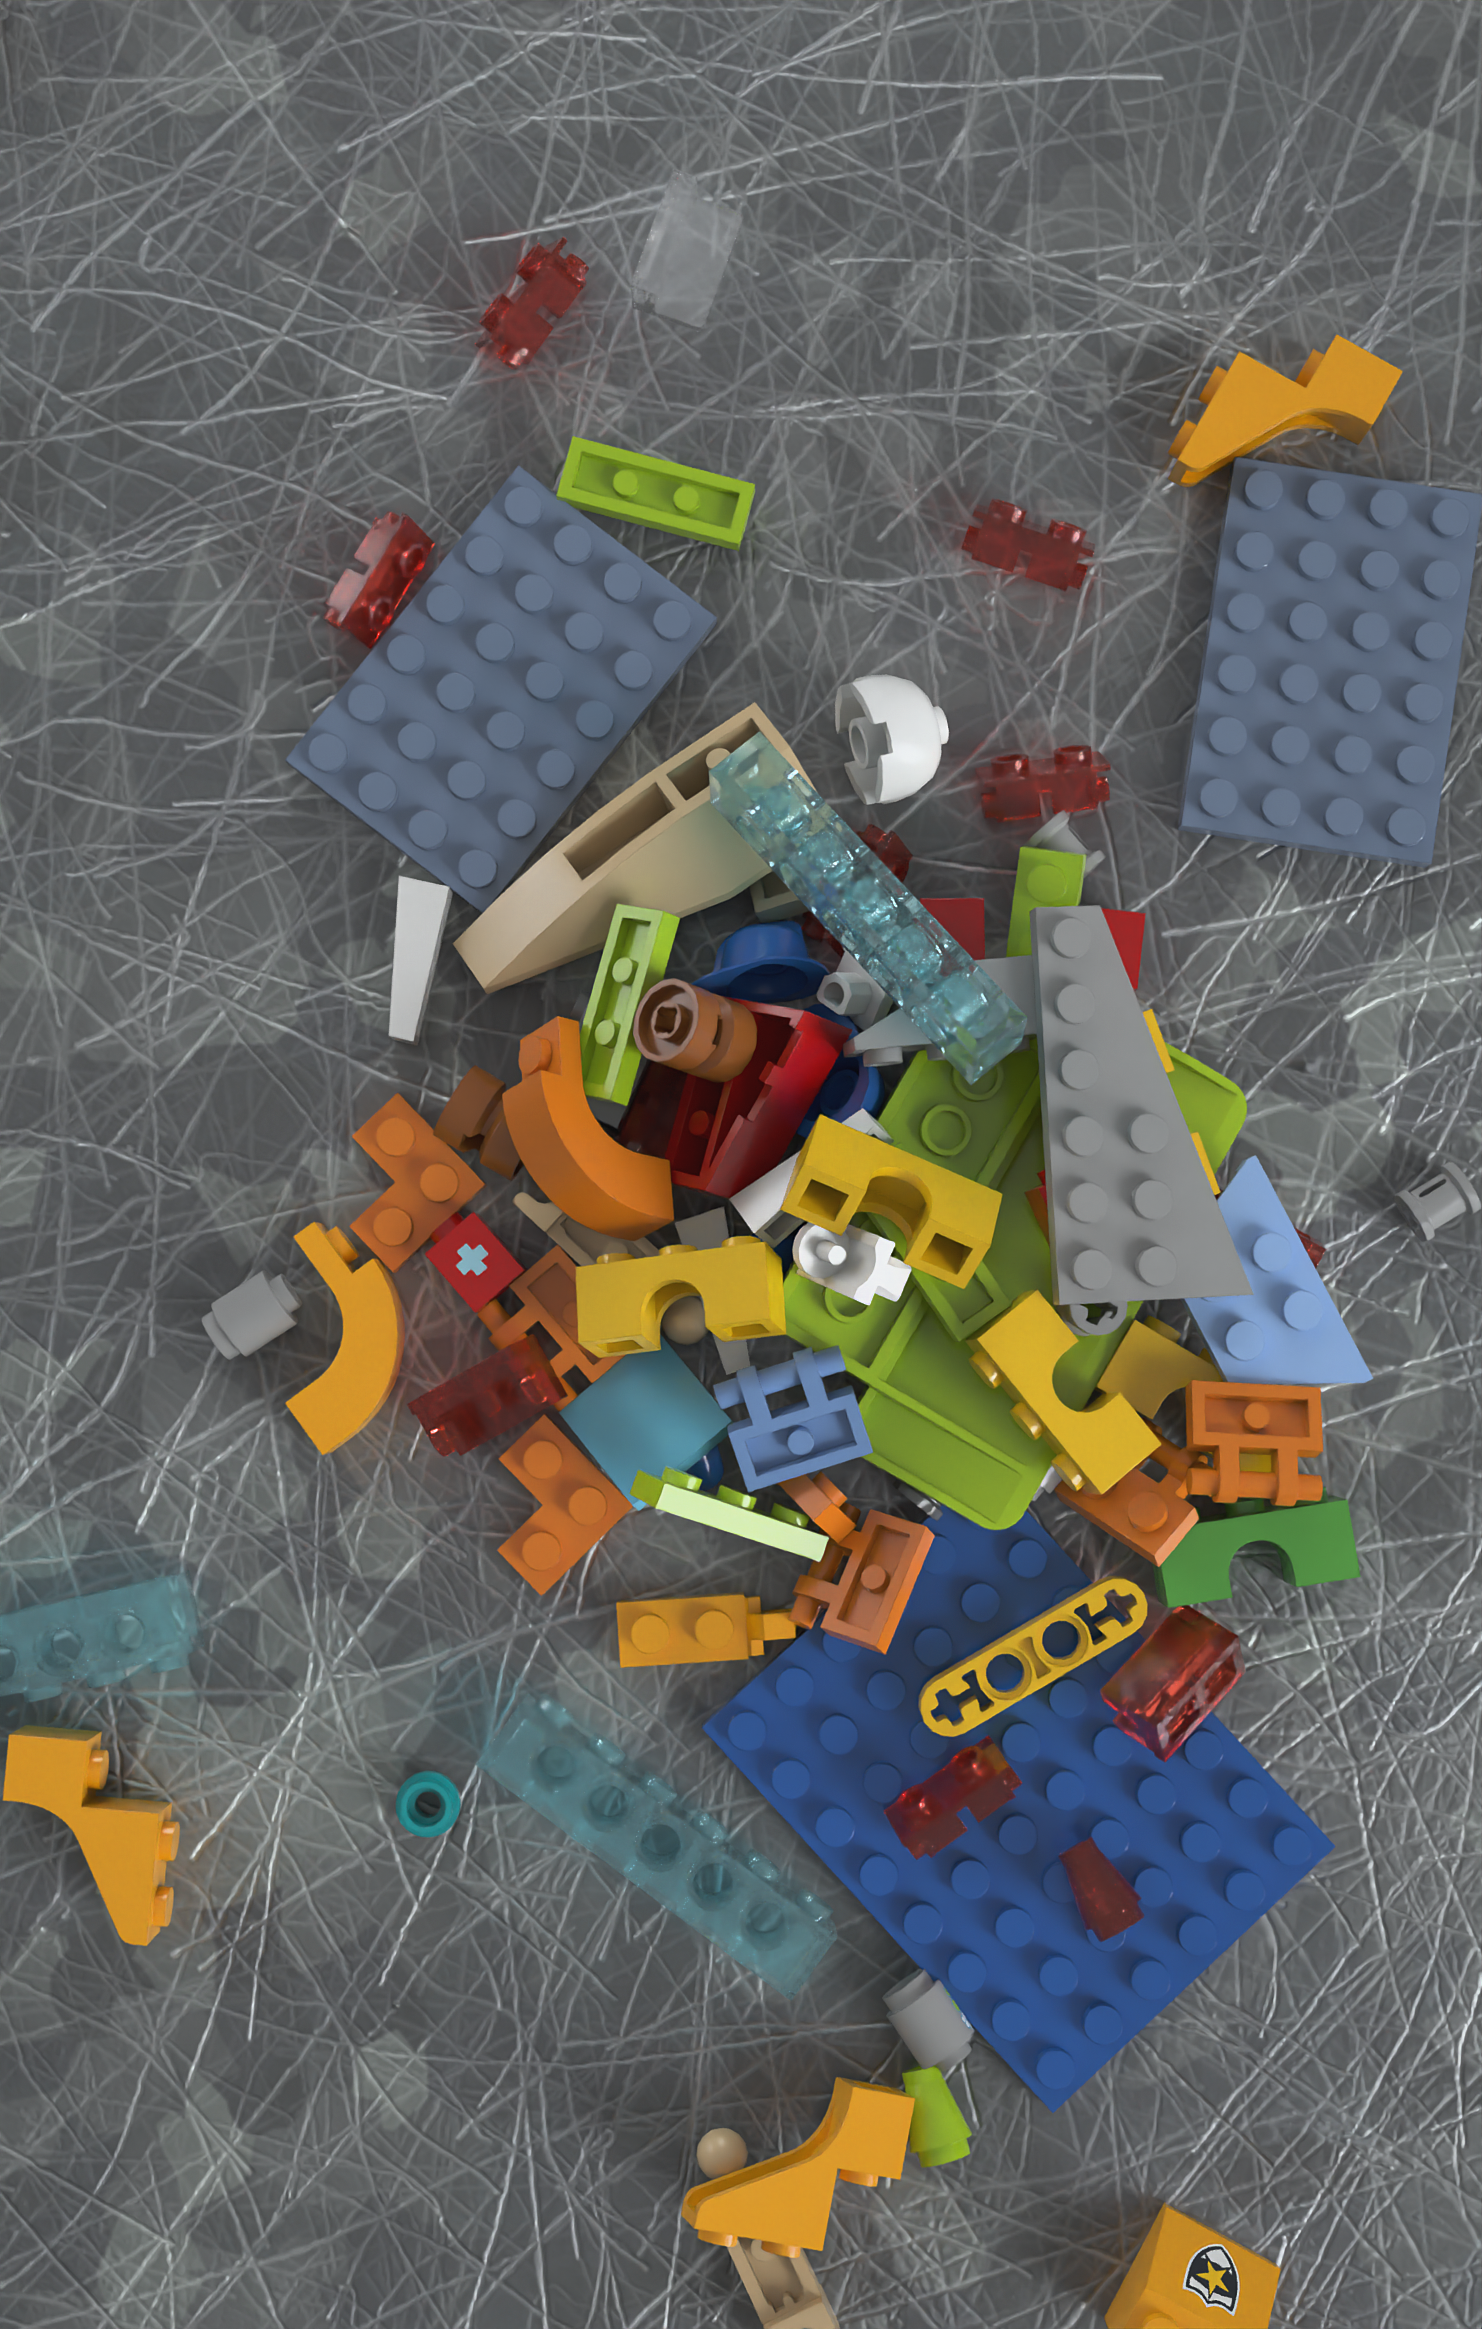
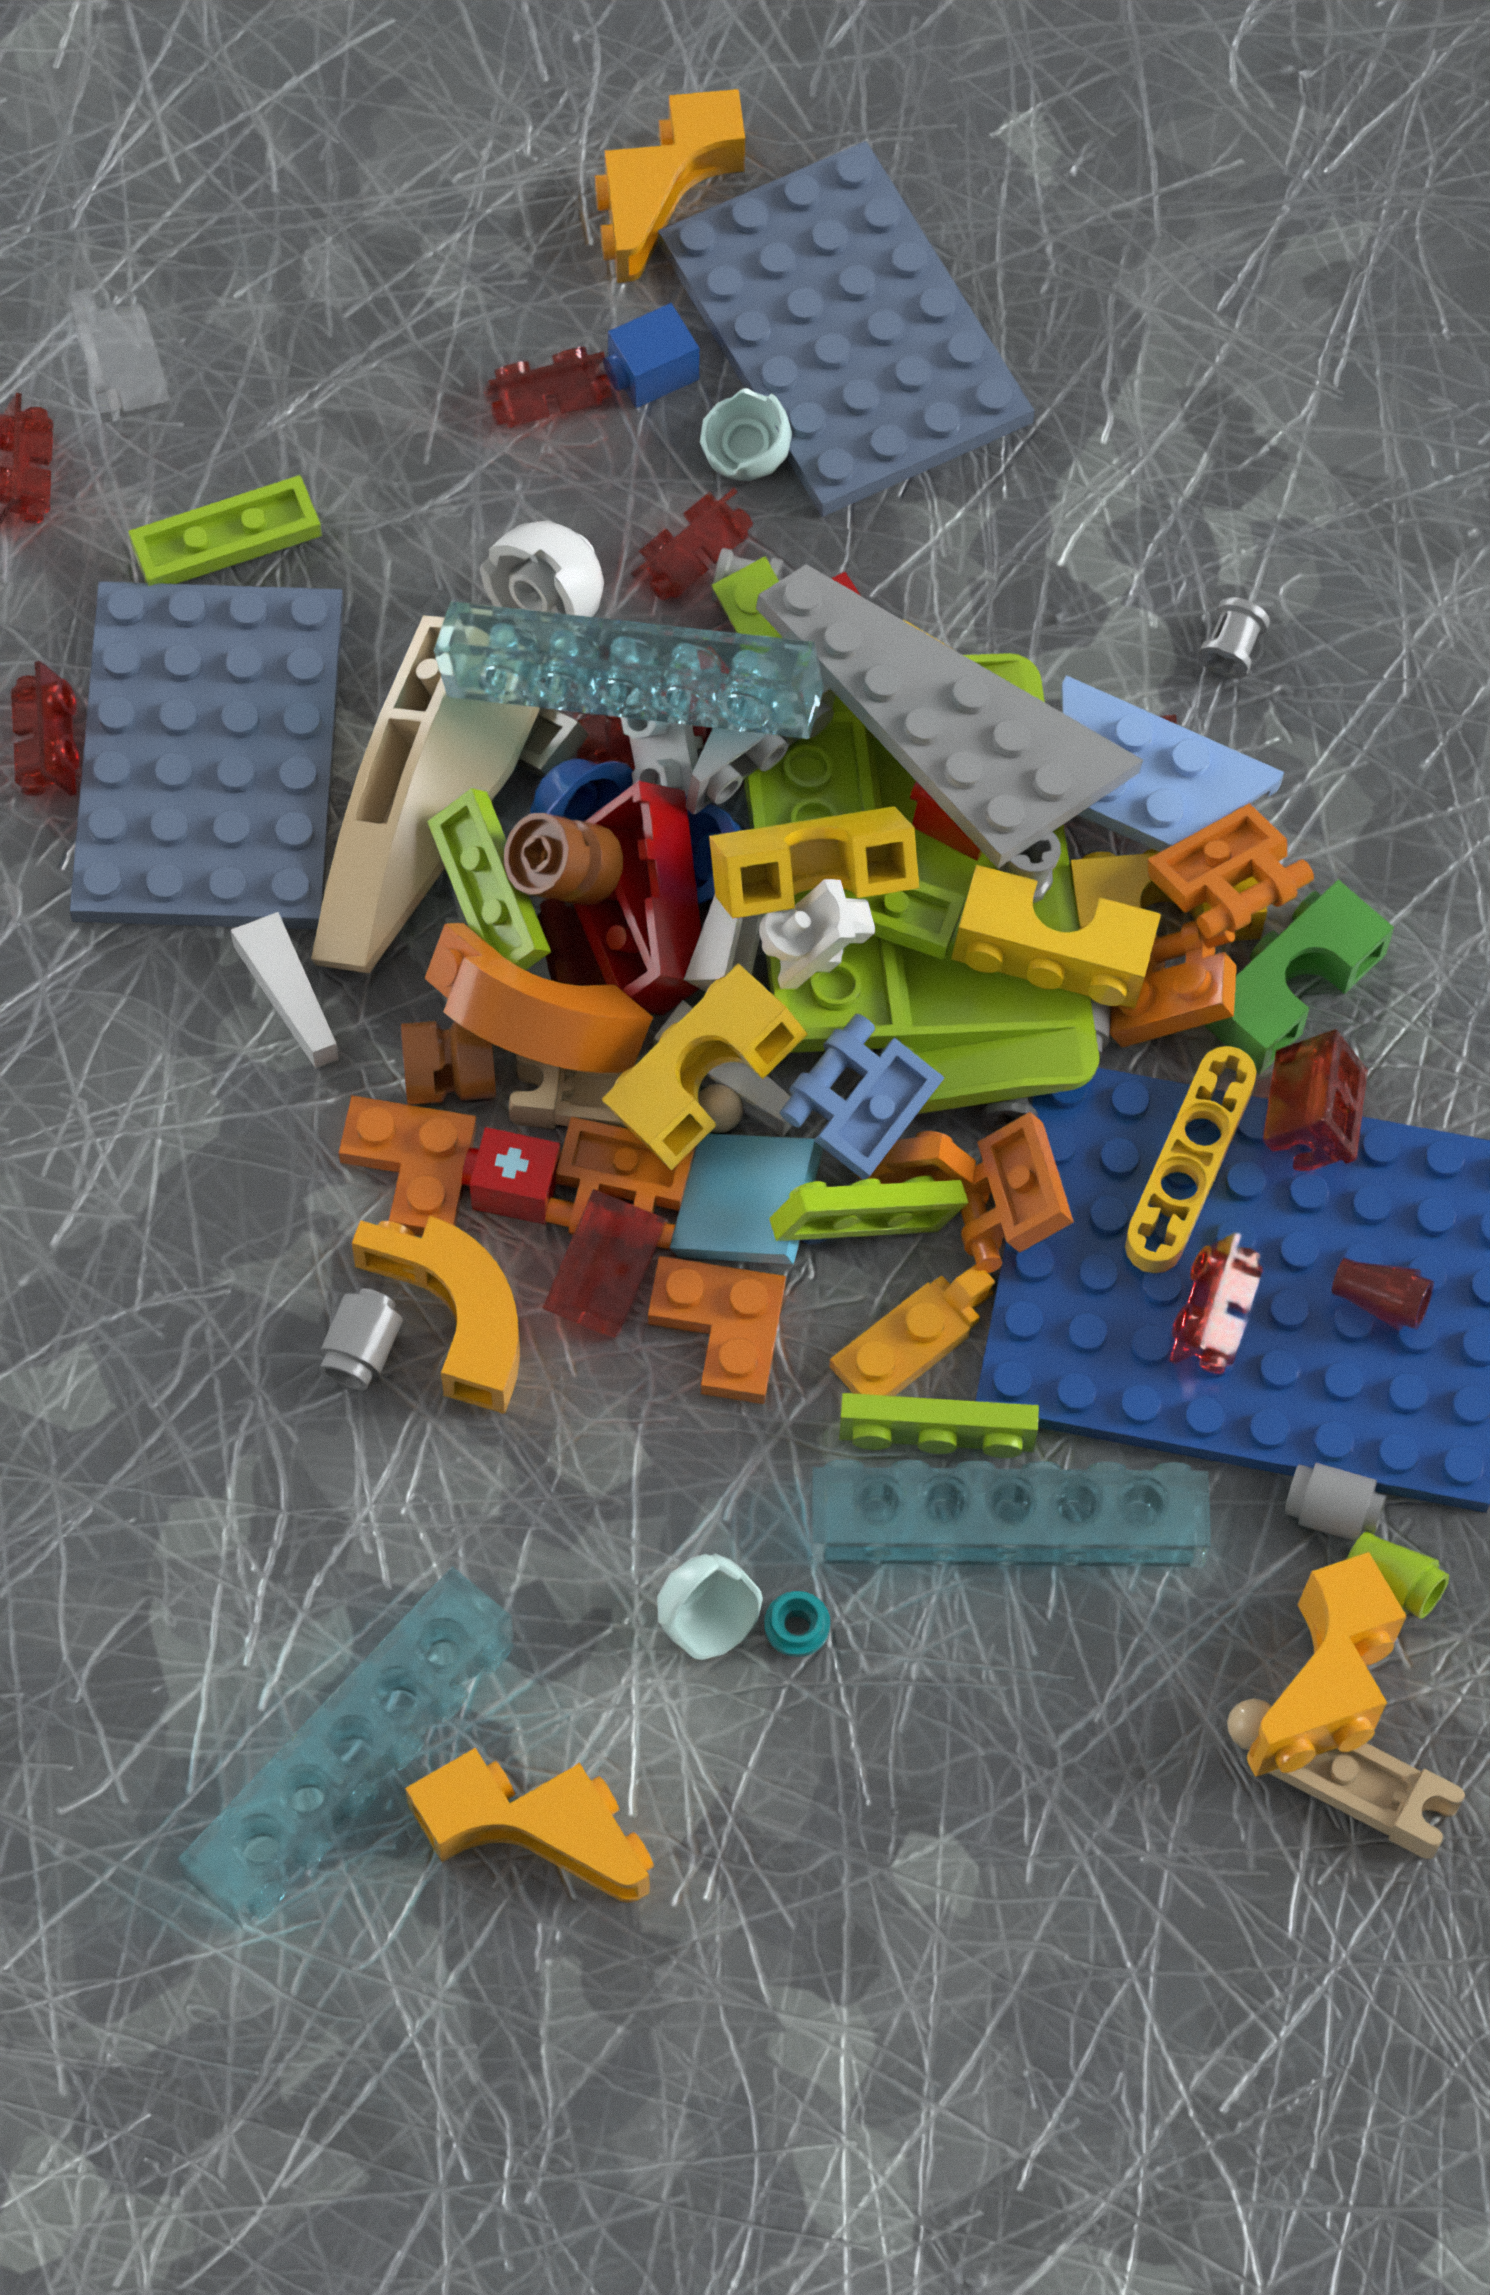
camera: 35 degrees left, 20 degrees down
none -> blue brick [603,303,699,408]
none -> light aqua hair [657,1553,763,1660]
none -> light aqua hair [700,388,792,481]
none -> lime plate [839,1393,1039,1458]

